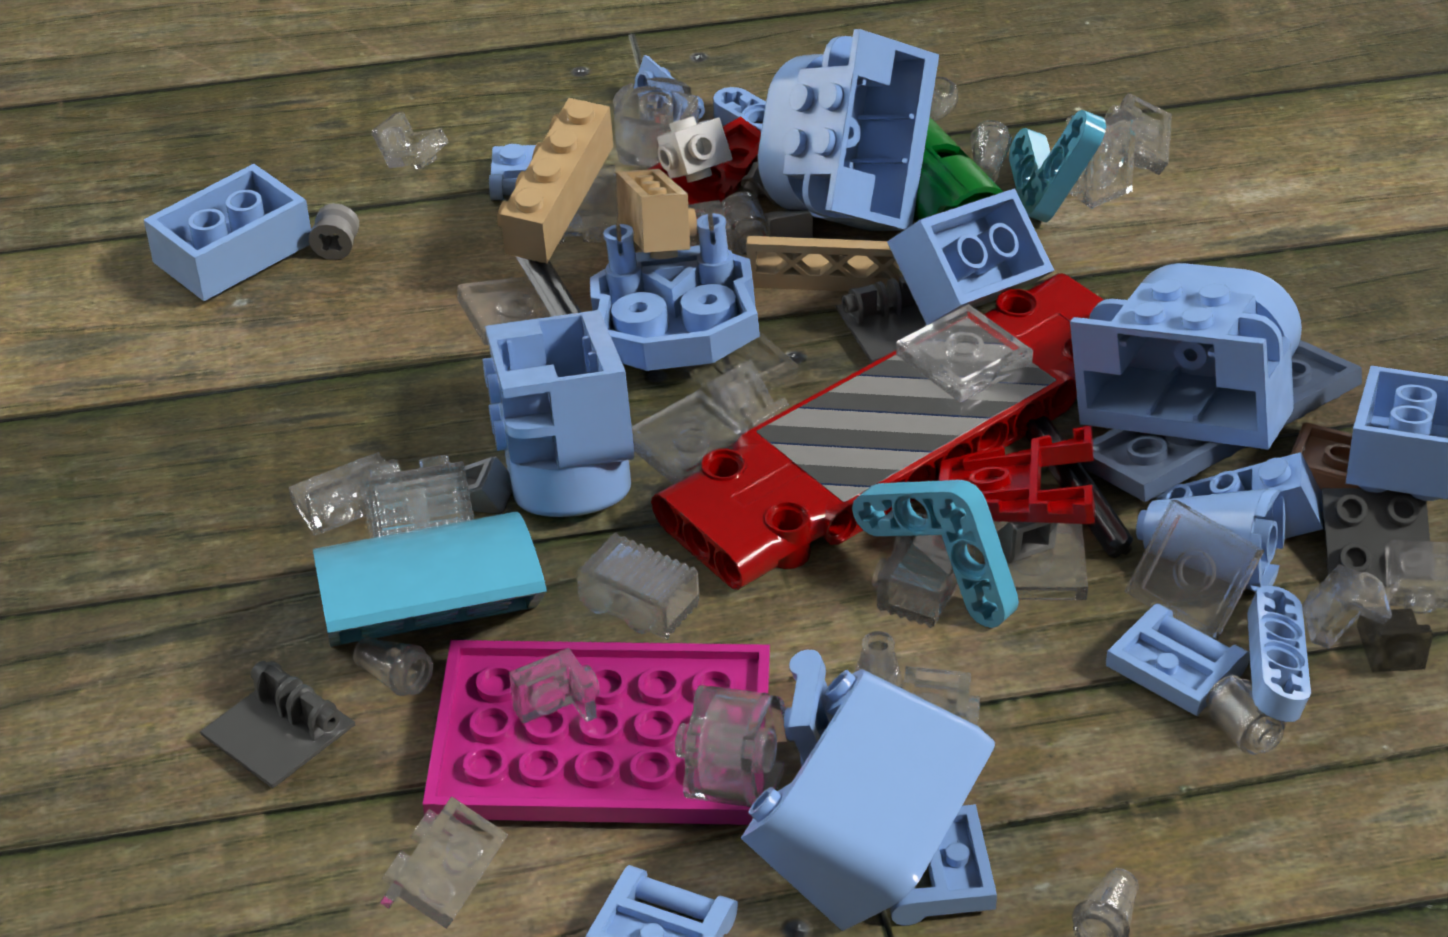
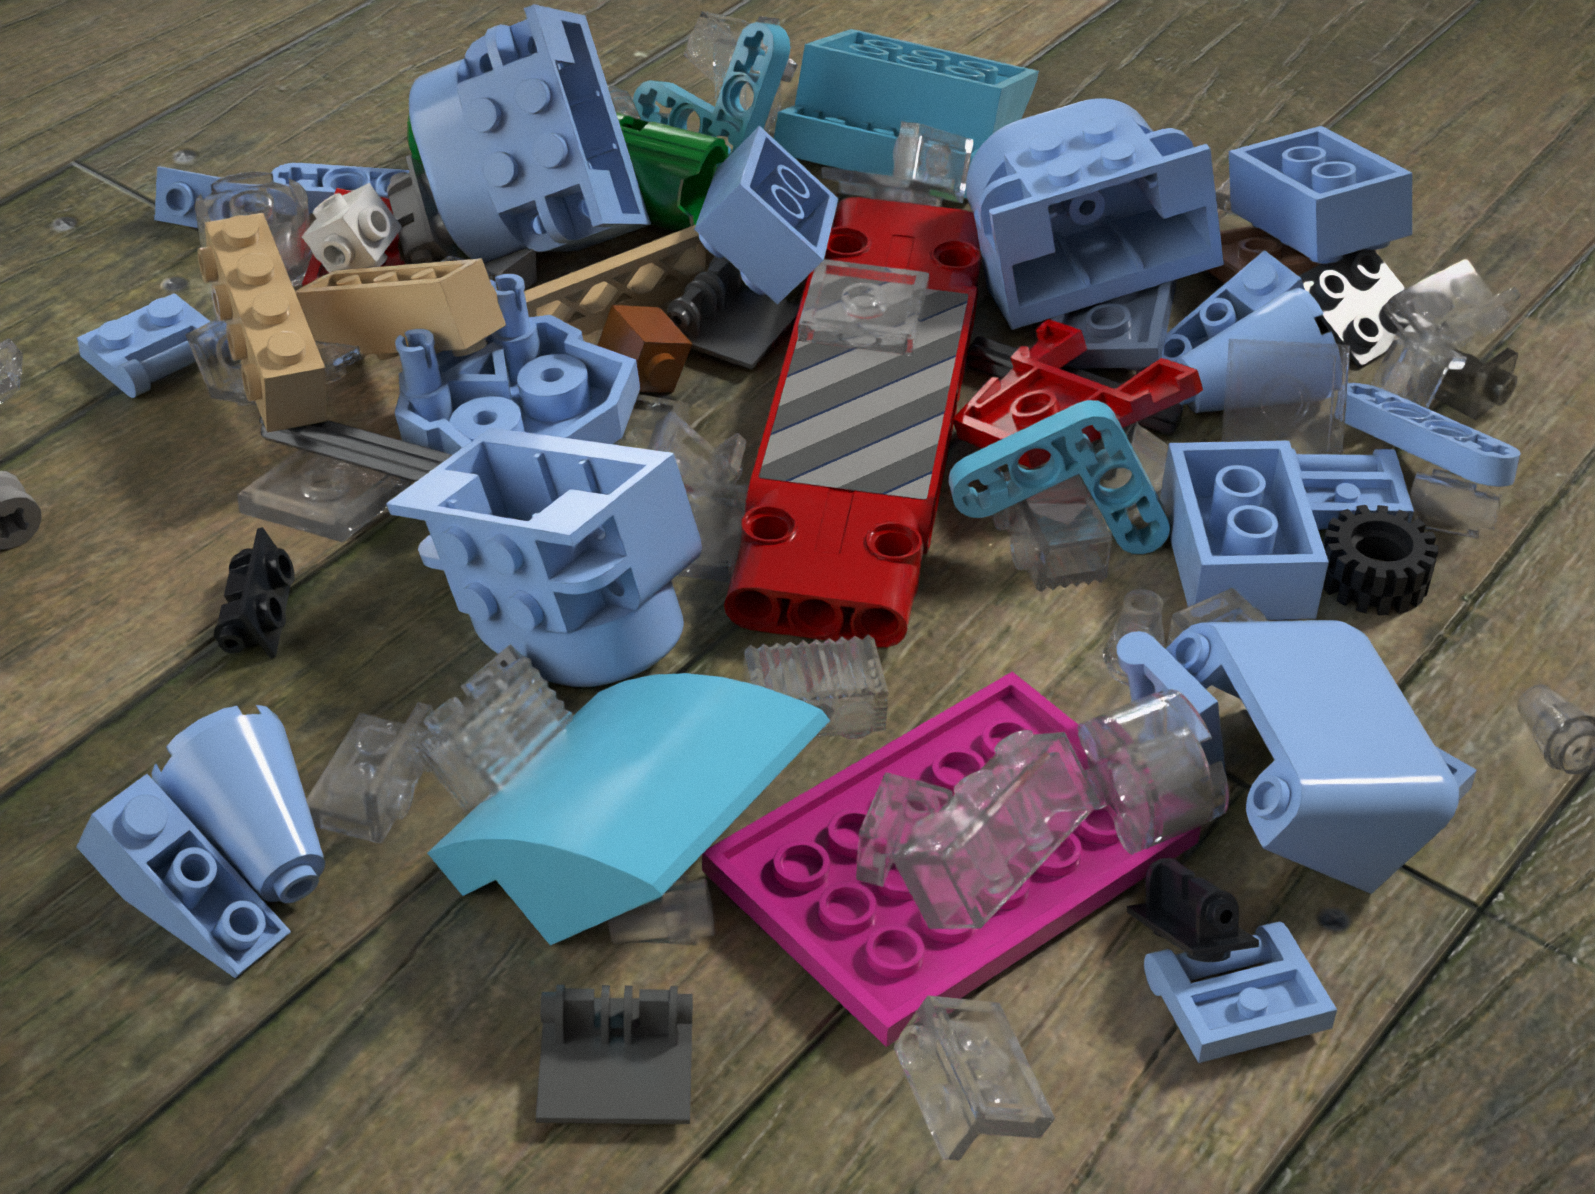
camera: 45 degrees left, 0 degrees up
none -> light blue slope [76,774,291,979]
none -> light blue cone [151,705,325,903]
none -> black hinge [214,527,295,659]
none -> dark orange brick [597,305,692,393]
none -> medium azure slope [774,29,1039,199]
none -> clear bracket [820,121,974,207]
none -> clear brick [891,730,1100,929]
none -> black hinge [1127,858,1259,962]
none -> light blue brick [1160,441,1328,622]
none -> black tyre [1323,505,1438,615]

